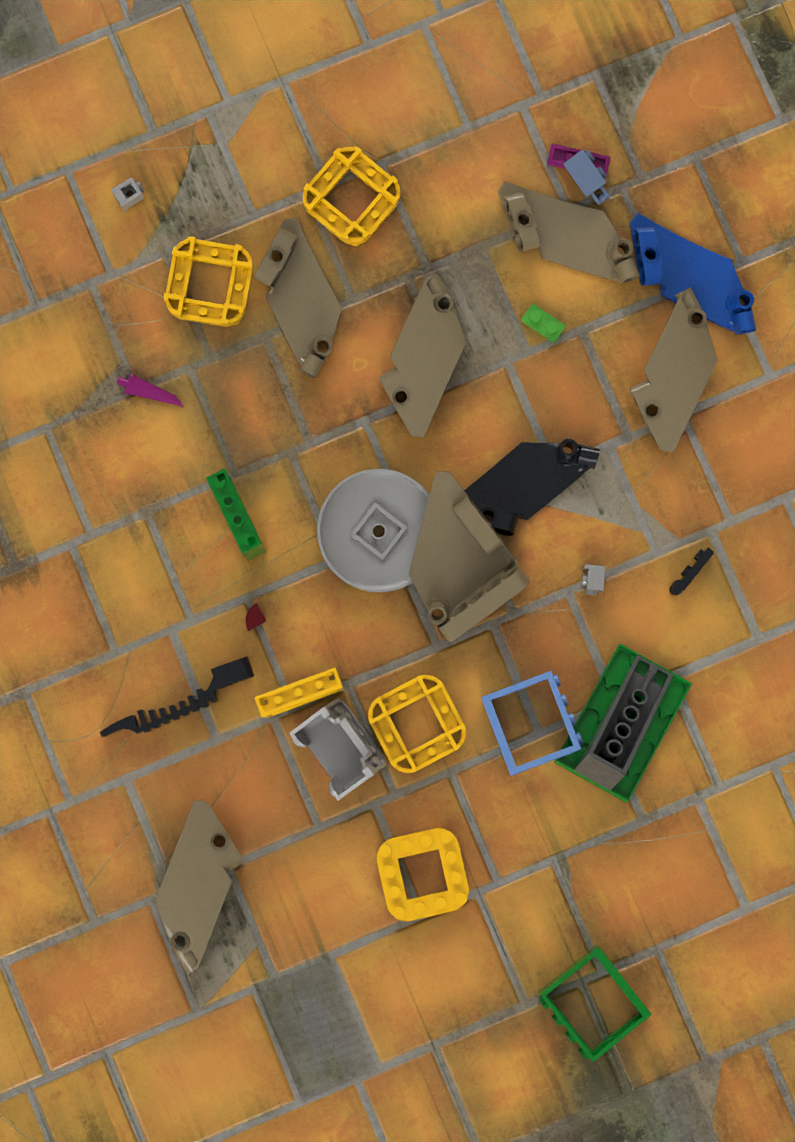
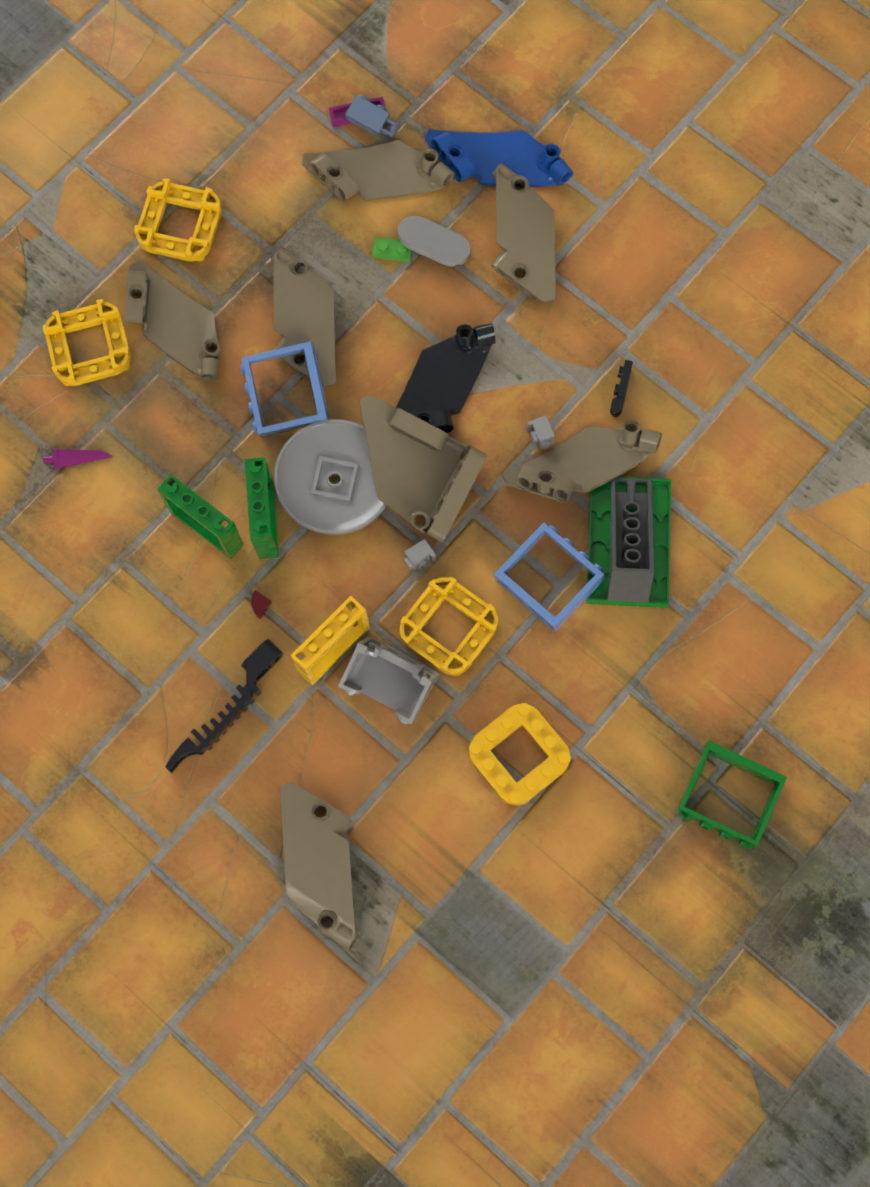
camera: 20 degrees left, 10 degrees down
none -> medium blue window [240,341,330,437]
none -> green window [245,457,279,559]
none -> light grey tile [397,216,470,267]
none -> light grey brick [404,539,436,570]
none -> dark tan panel [502,420,662,502]

